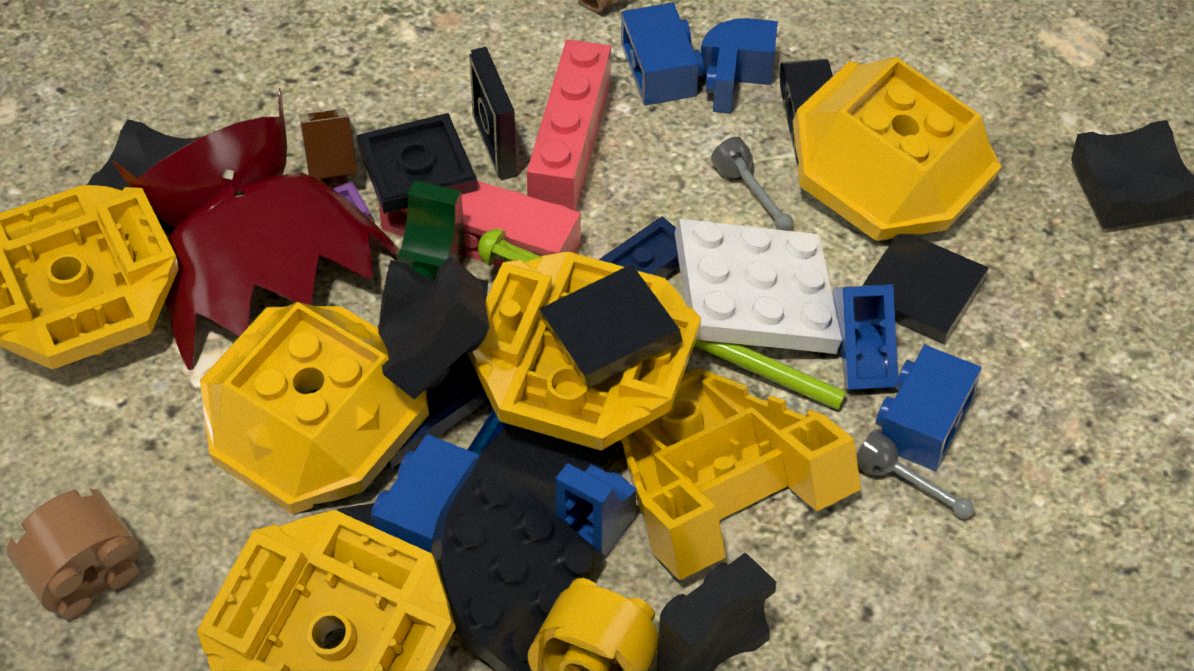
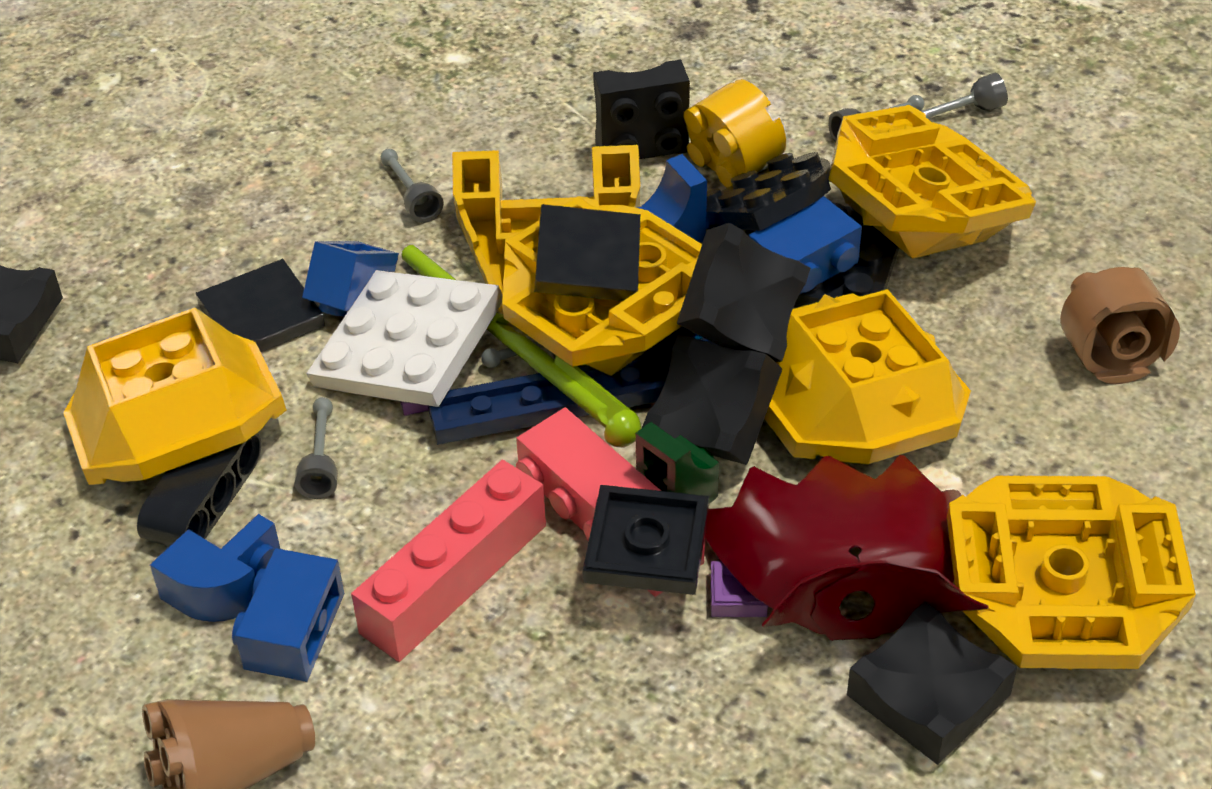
camera: 150 degrees left, 5 degrees down
reddish brown arch [299,108,357,186] -> none
black tile [469,46,517,181] -> none
blue brick [875,344,982,472] -> none

